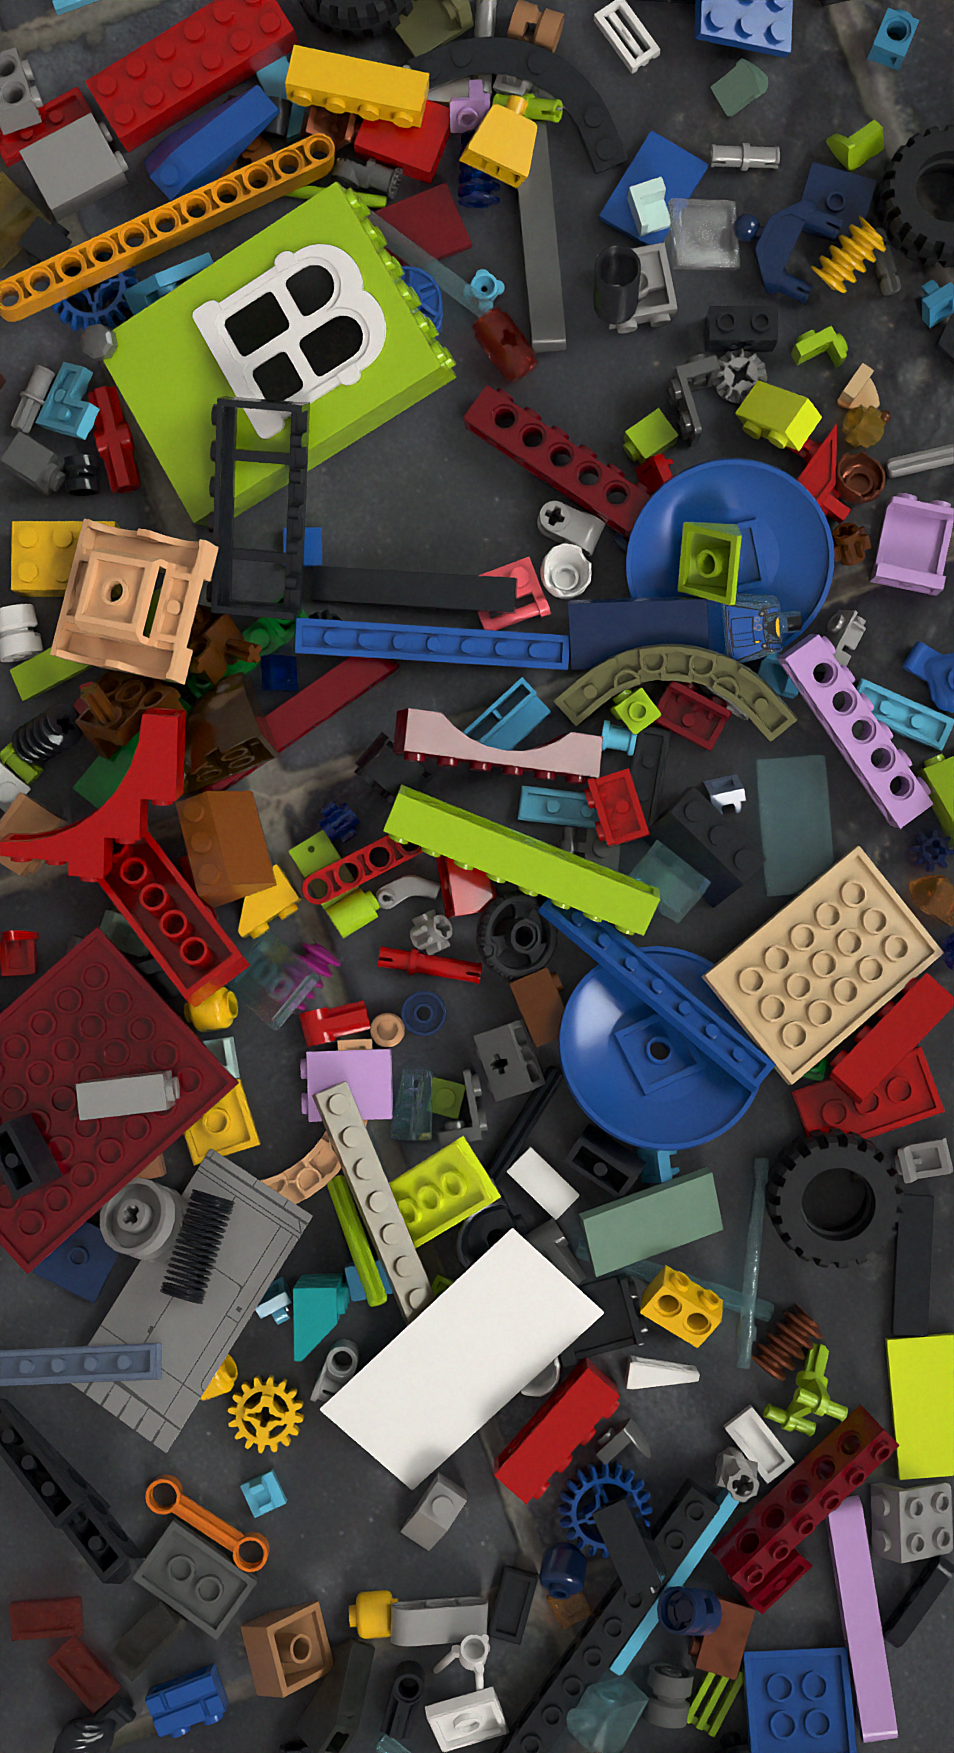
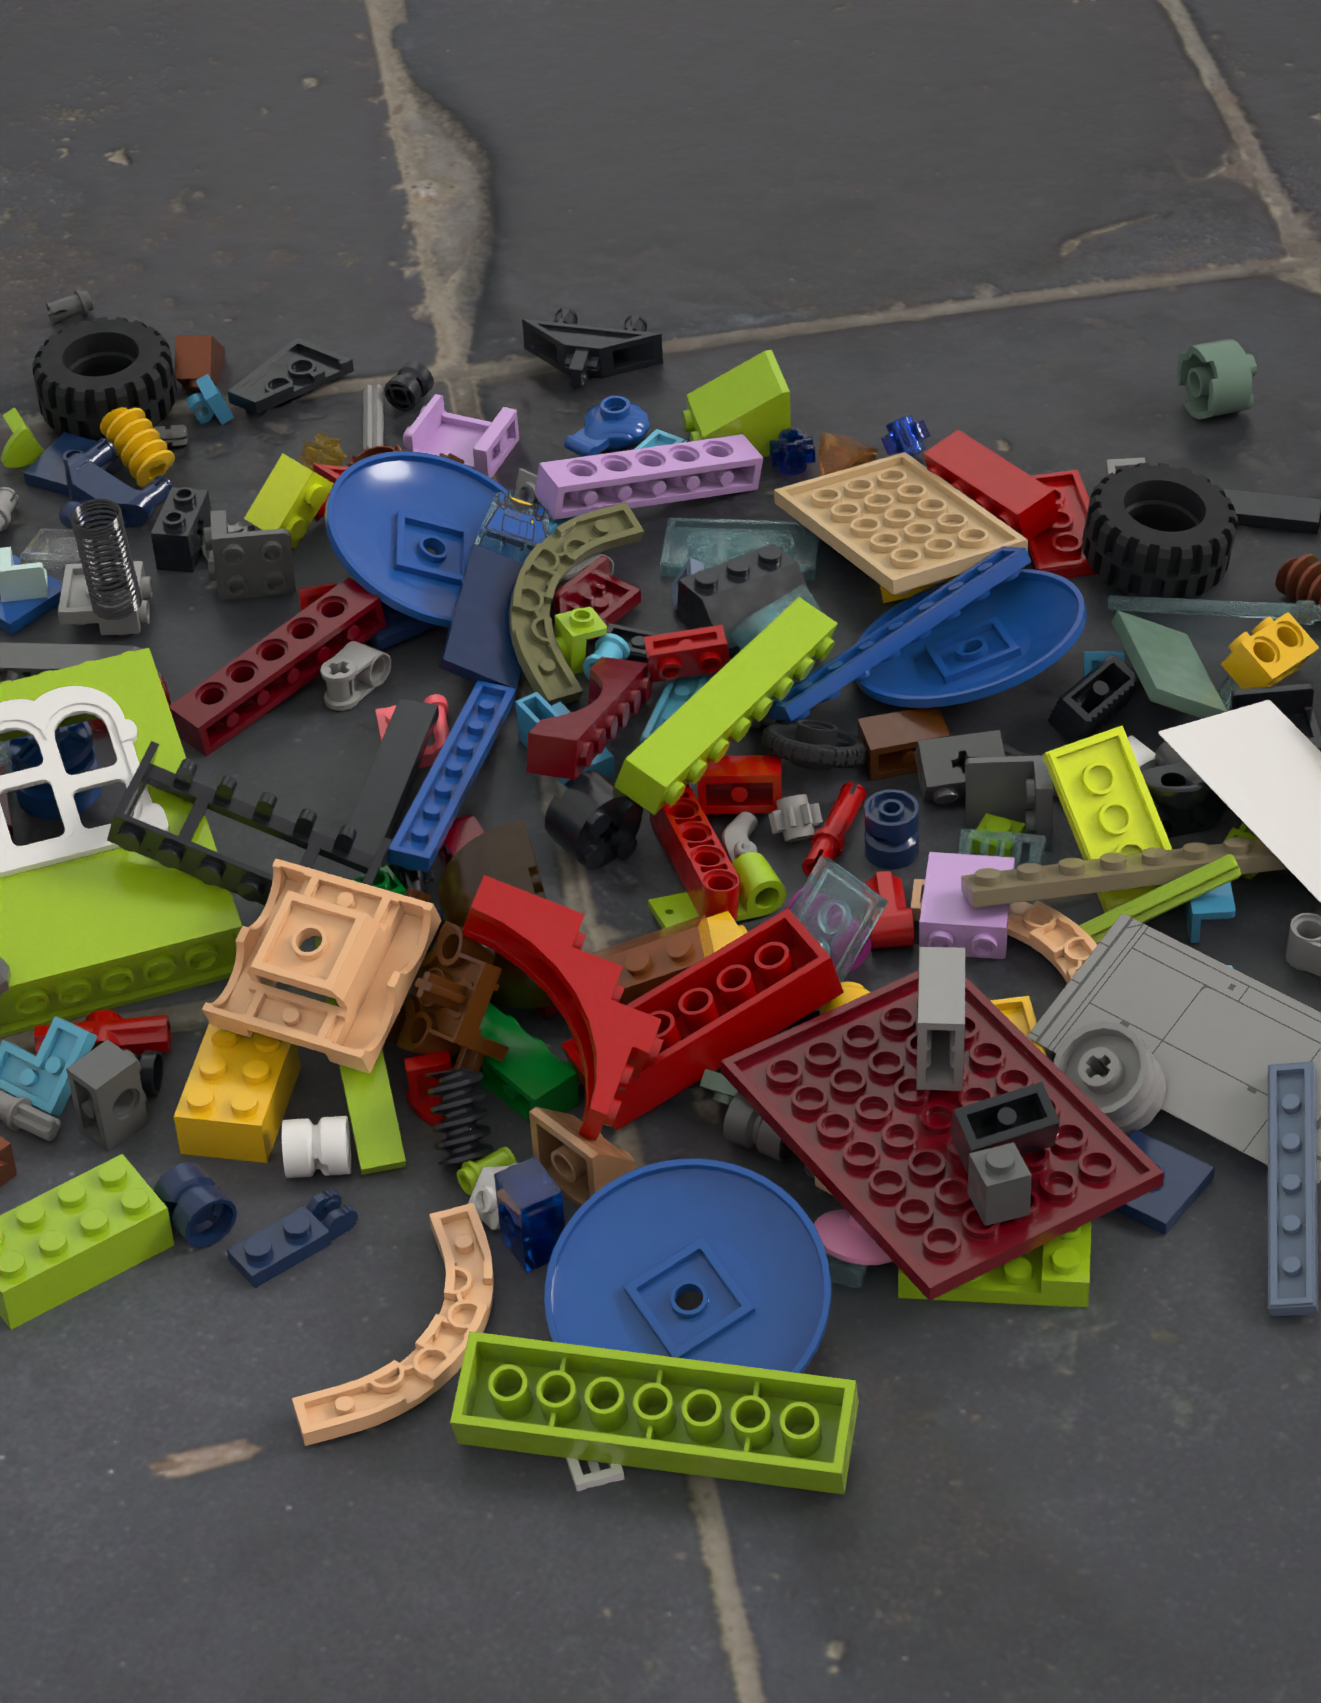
camera: 80 degrees left, 45 degrees down
black piece [160,1189,235,1304] -> none
teal slope [293,1273,350,1361] -> none
clear blue gear [318,801,360,843] -> none
light nougat tile [370,1013,405,1047] -> none
white hair [540,543,592,600] -> none
lime brick [623,408,679,464] -> none
lime slope [678,522,742,606] -> none
lime bracket [791,326,848,367] -> none
tan tile [837,363,880,411] -> none

